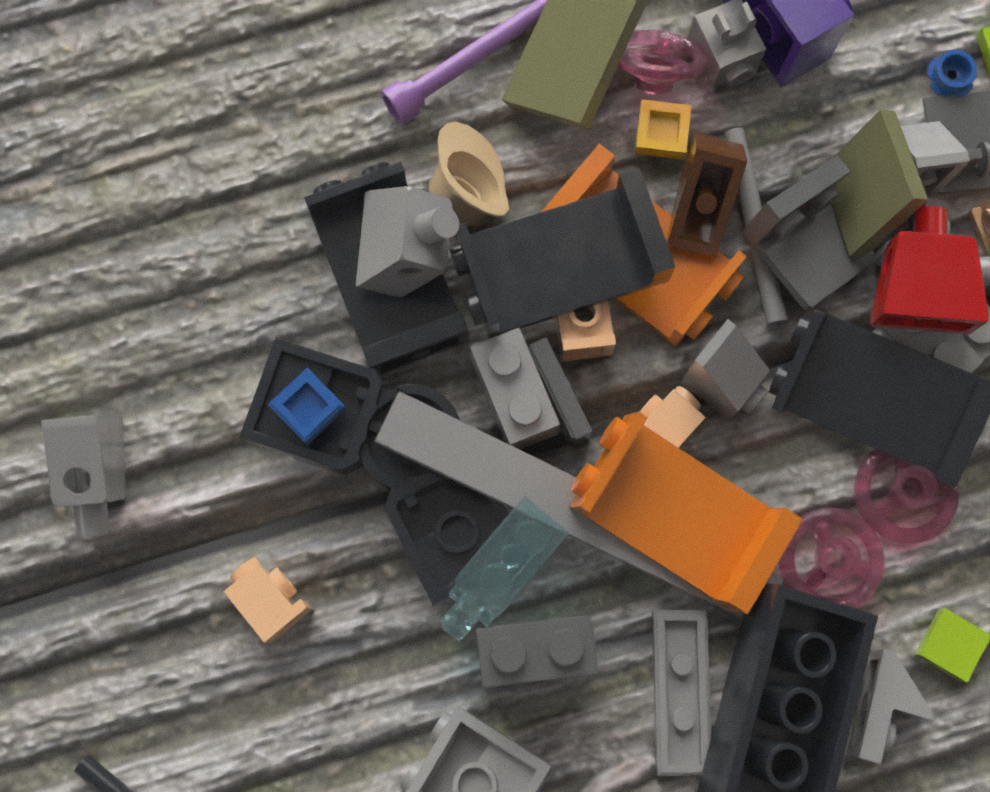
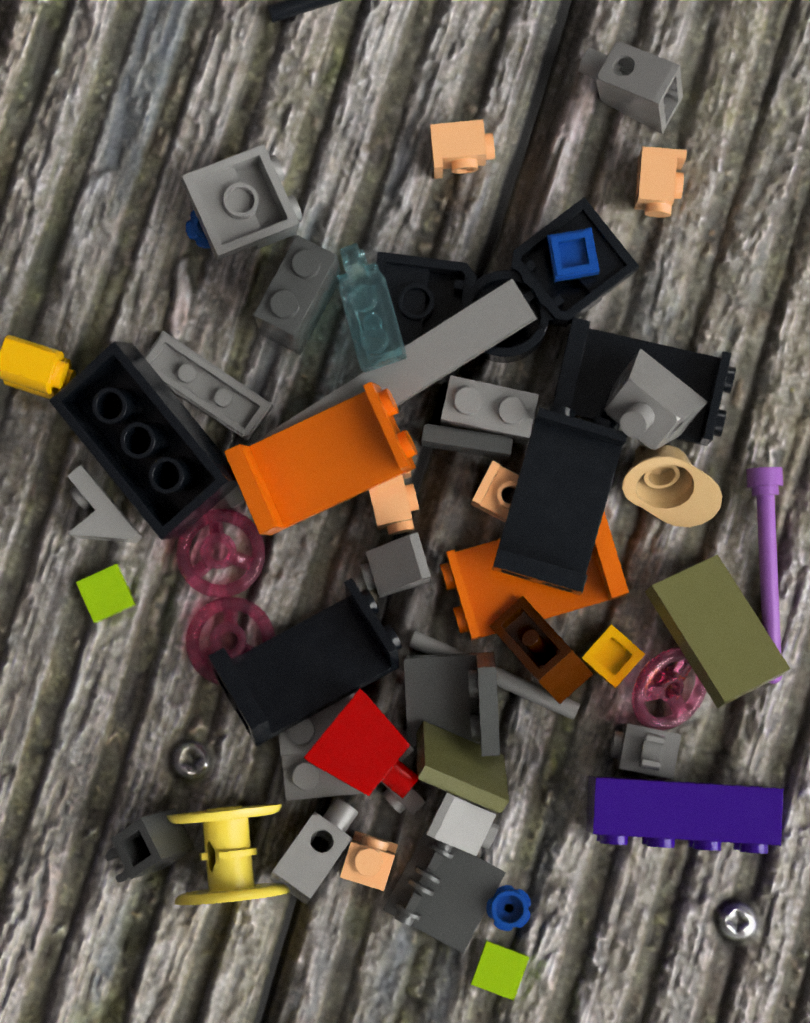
camera: 130 degrees right, 5 degrees up
none -> light nougat brick [634,146,687,218]

